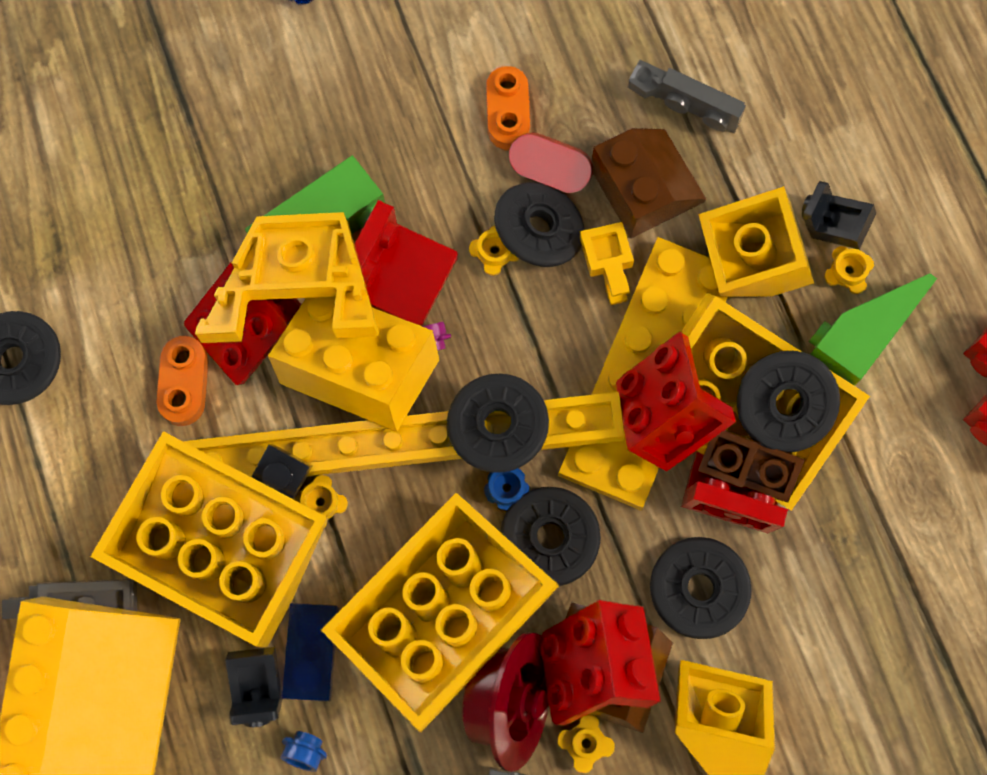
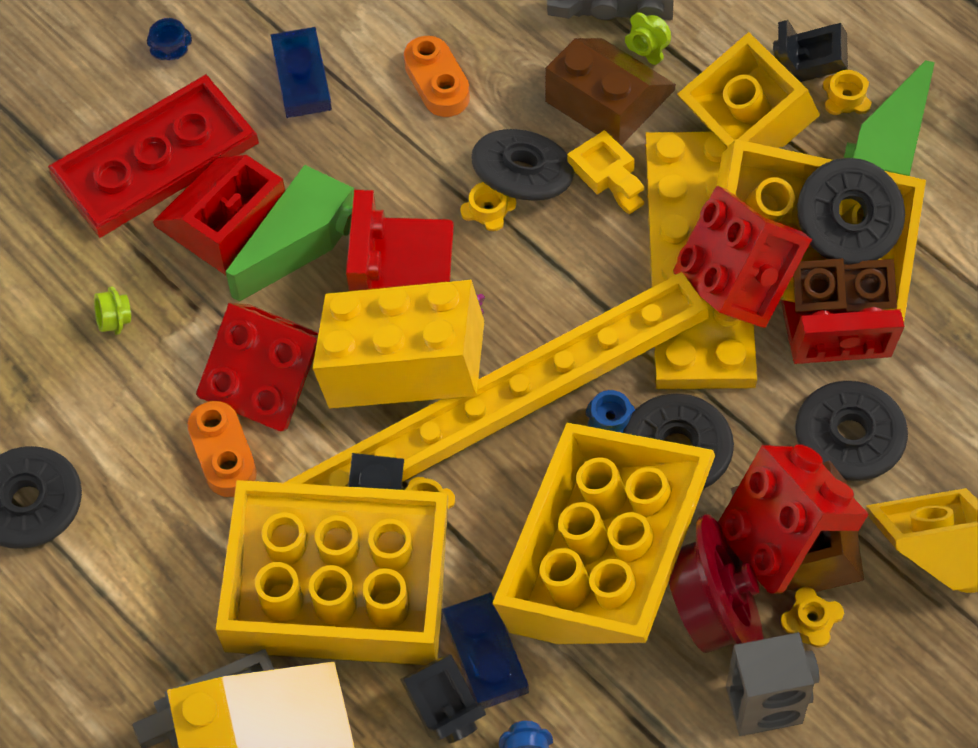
camera: 20 degrees left, 15 degrees down
yellow wing [195,212,378,343] -> none
black wheel [447,373,549,473] -> none
tile [509,133,593,193] -> none
none -> red tile [48,74,259,238]
none -> lime plate [94,286,131,335]
none -> red slope [153,154,285,276]
none -> clear blue plate [270,27,332,118]
none -> lime plate [625,13,671,65]

